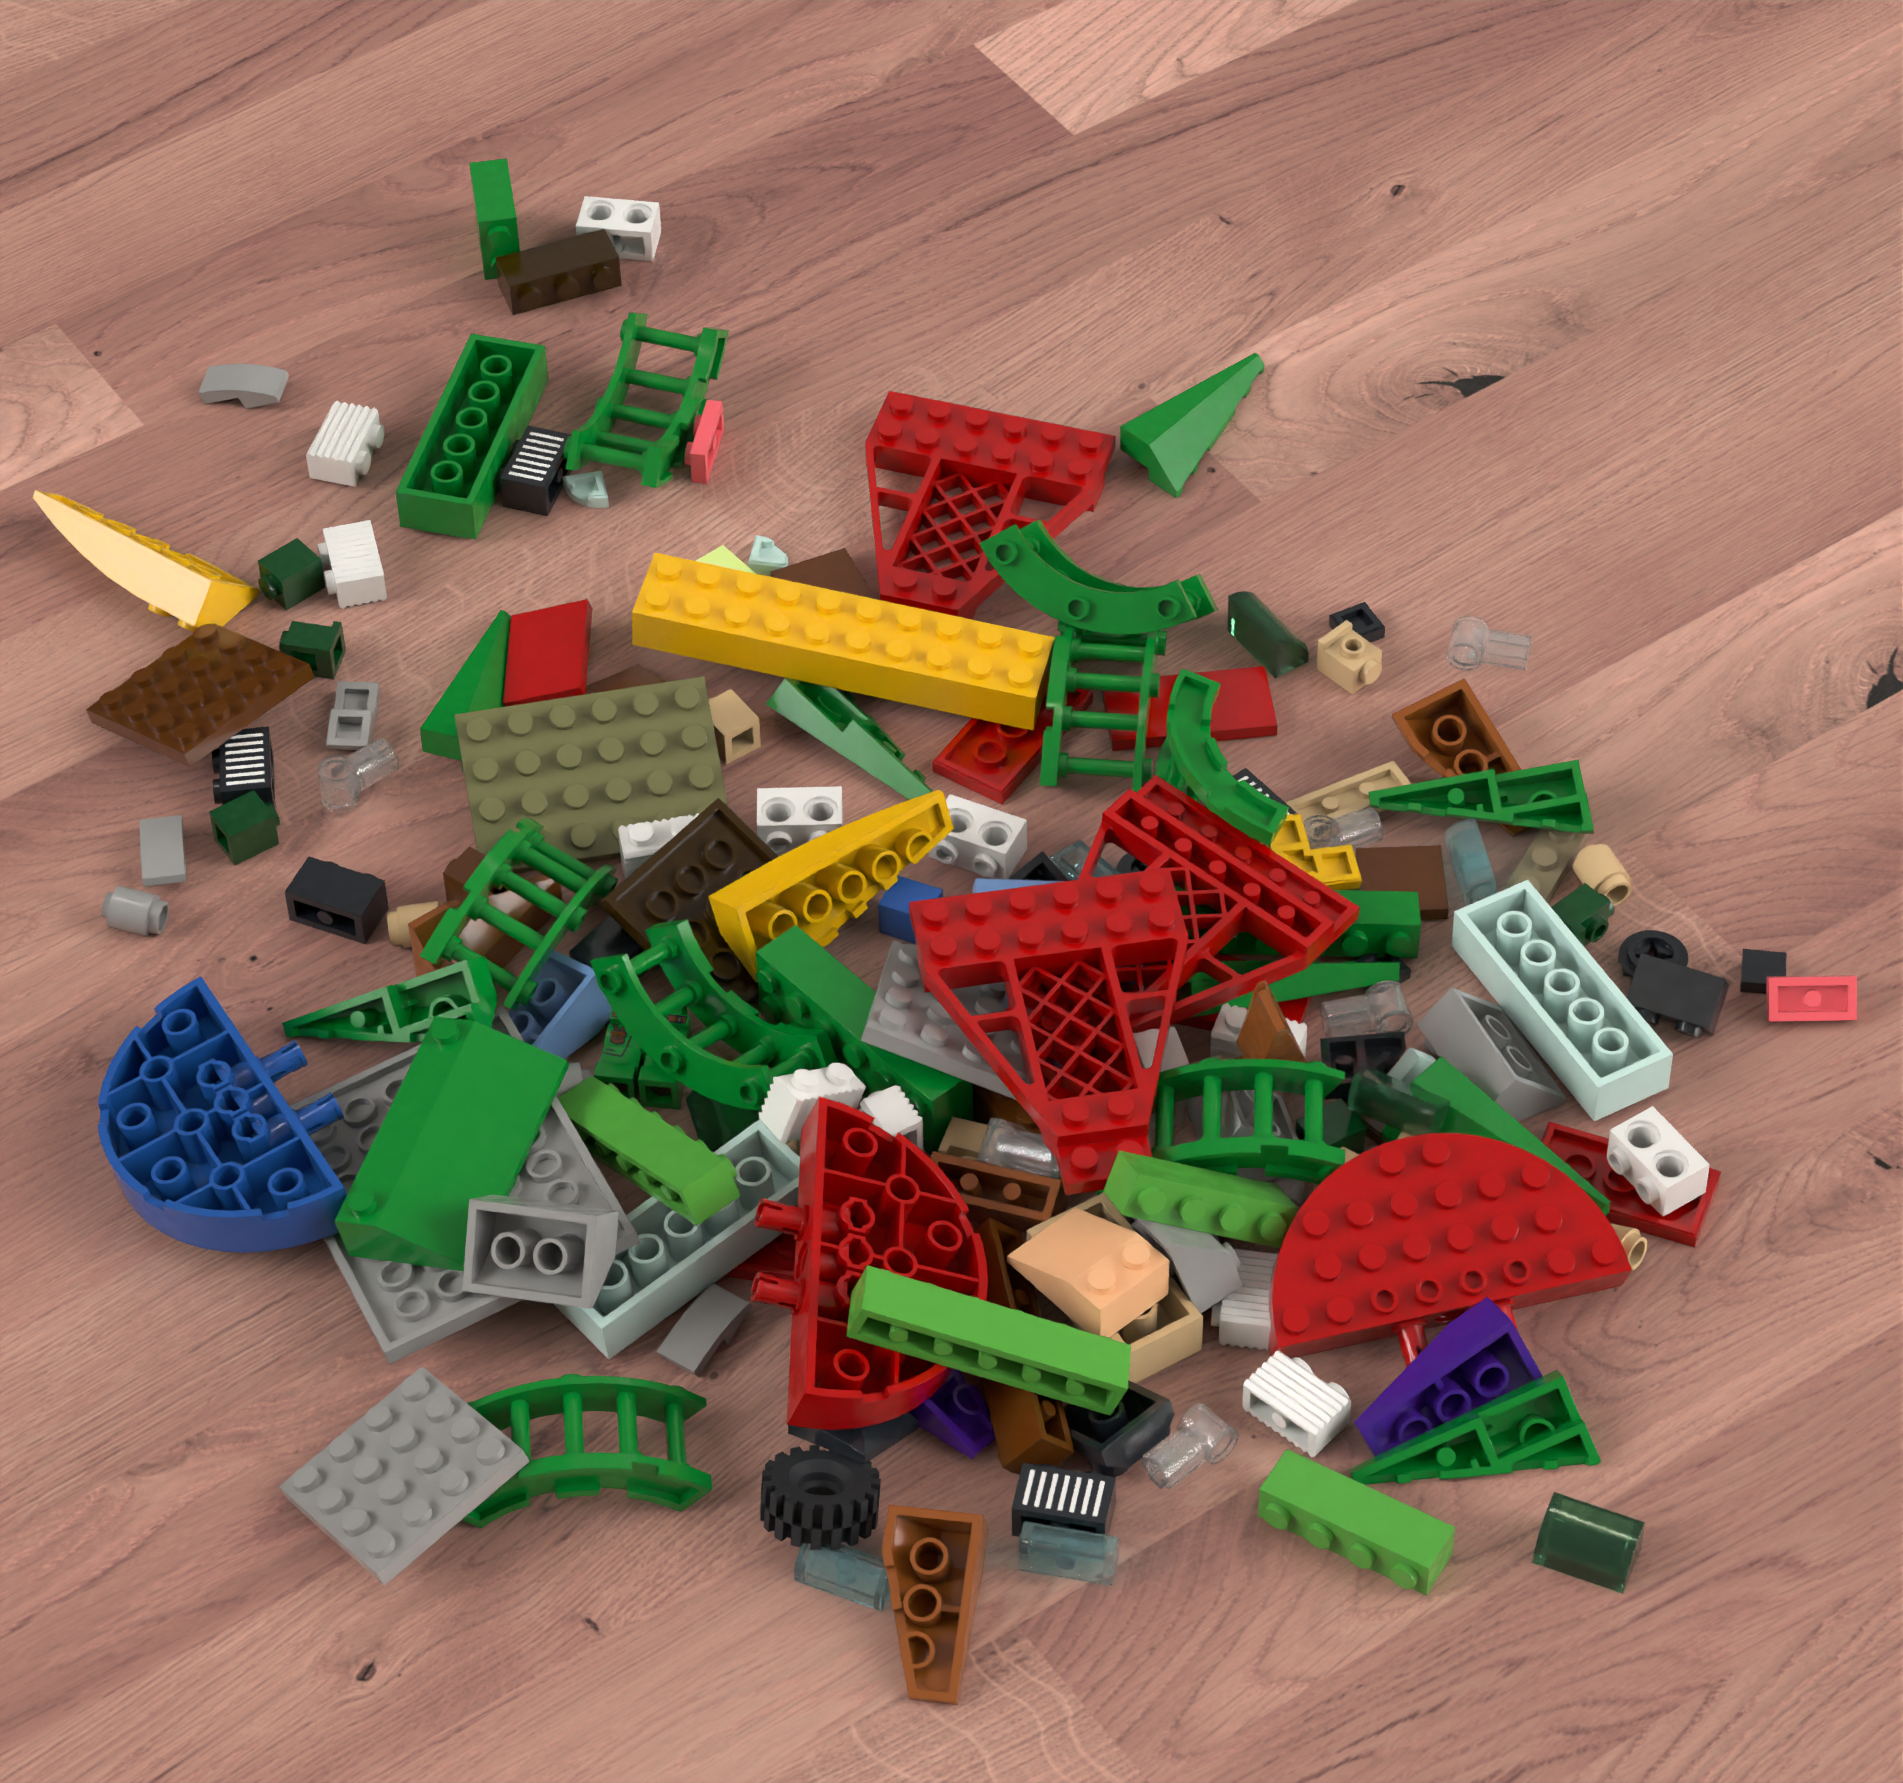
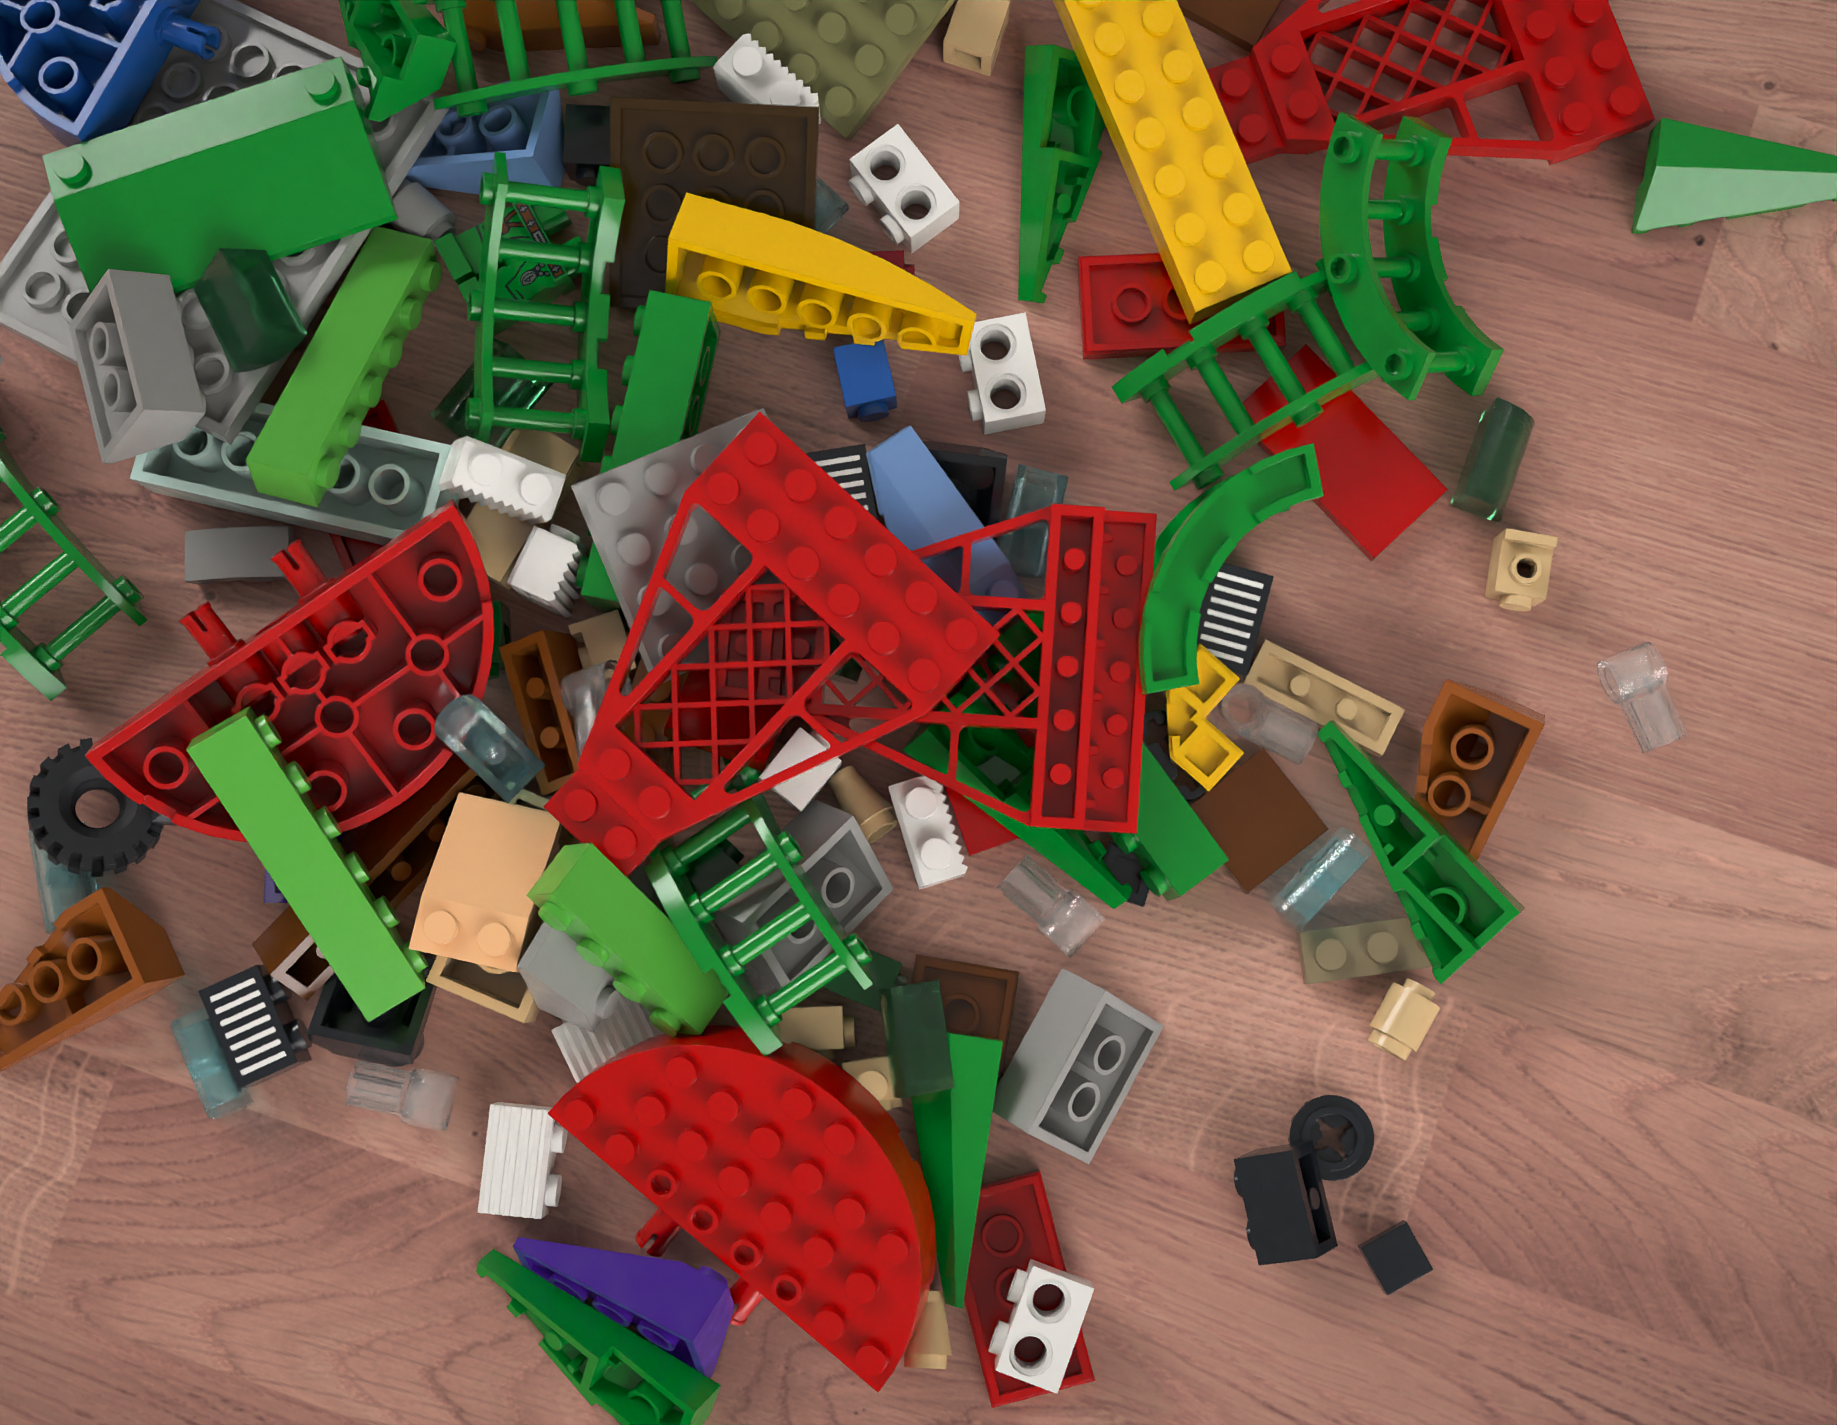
camera: 55 degrees right, 35 degrees up
dark orange wedge [1235,980,1307,1063] -> none
bright green brick [1258,1449,1455,1596] -> none
black wing [1320,1031,1406,1101] -> none
black tile [1329,602,1385,643] -> none
light aqua tile [1383,1048,1436,1092] -> none
light aqua brick [1451,880,1673,1121] -> none
dark green brick [1551,883,1614,947] -> none
coral plate [1766,975,1857,1022] -> none
none -> clear green brick [193,248,307,373]
none -> clear light blue brick [434,694,545,803]

